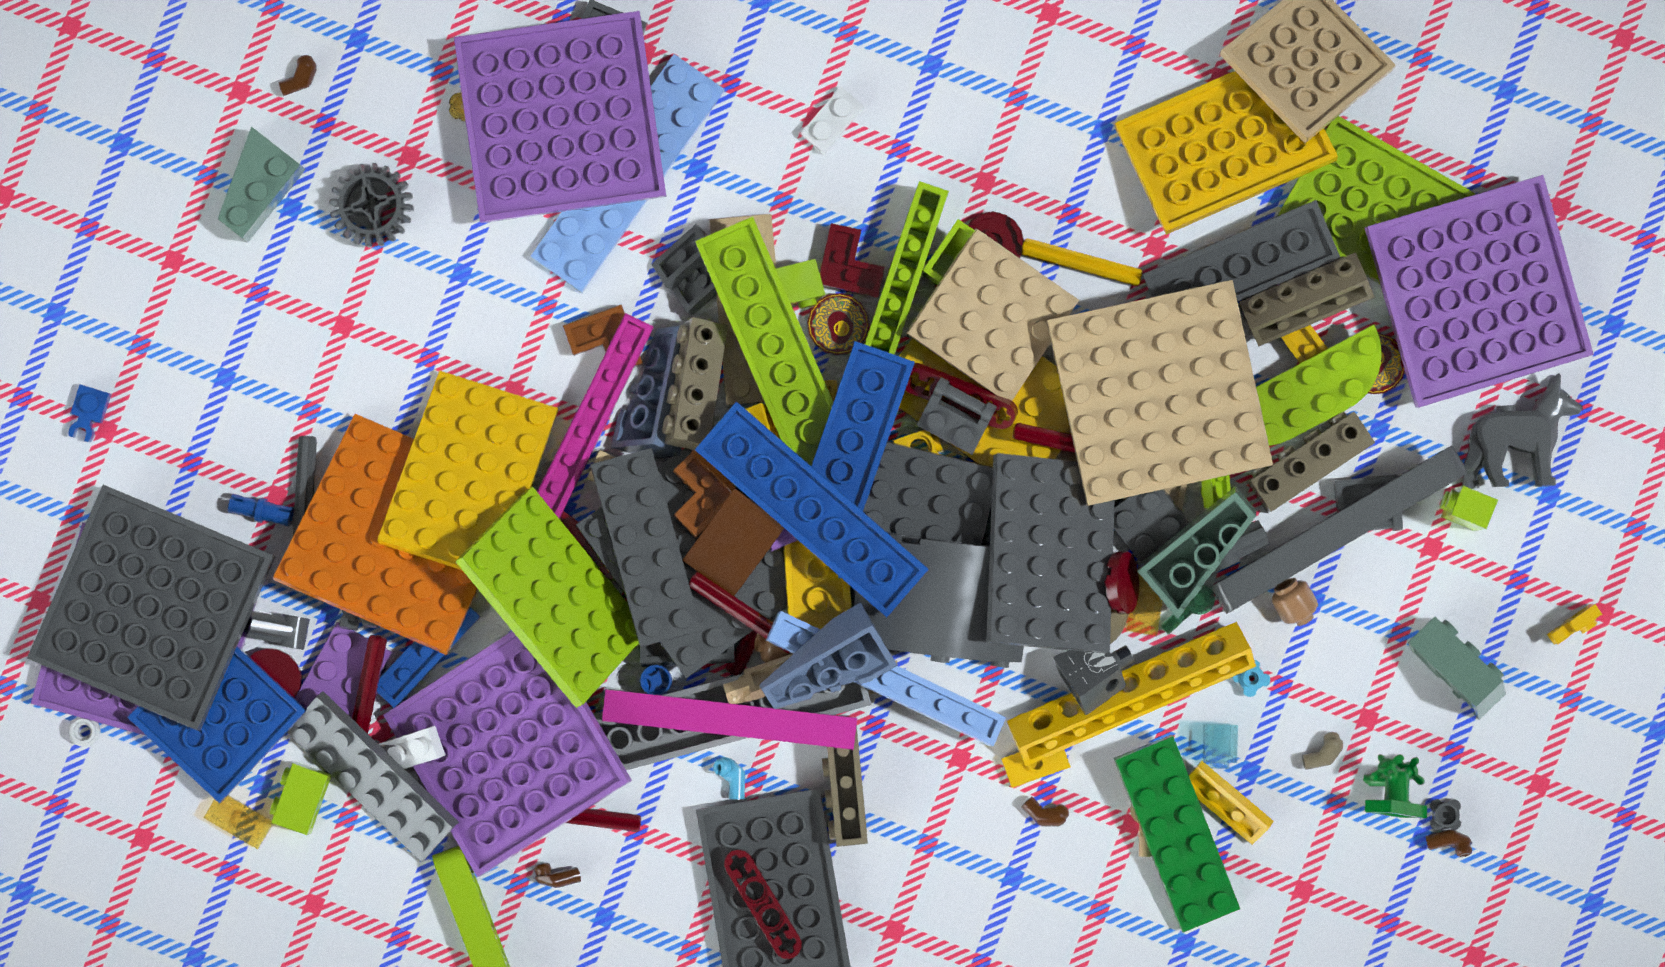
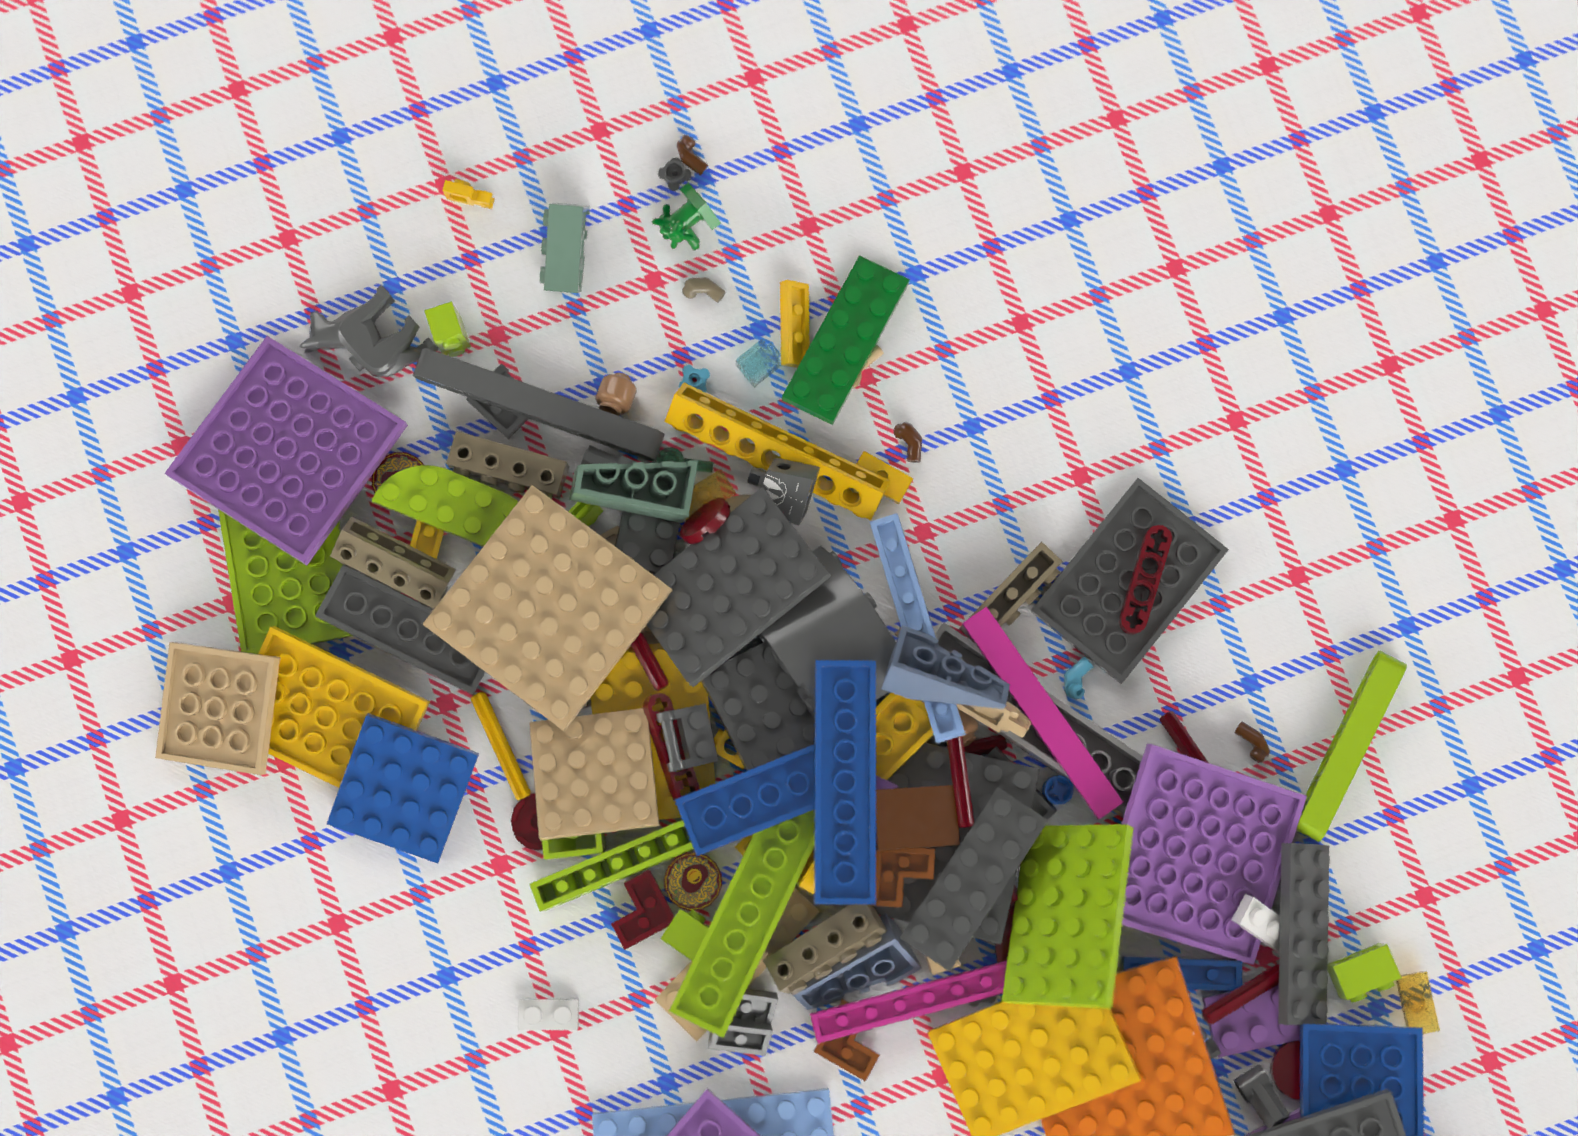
camera: 130 degrees left, 5 degrees down
none -> blue plate [326,713,479,864]

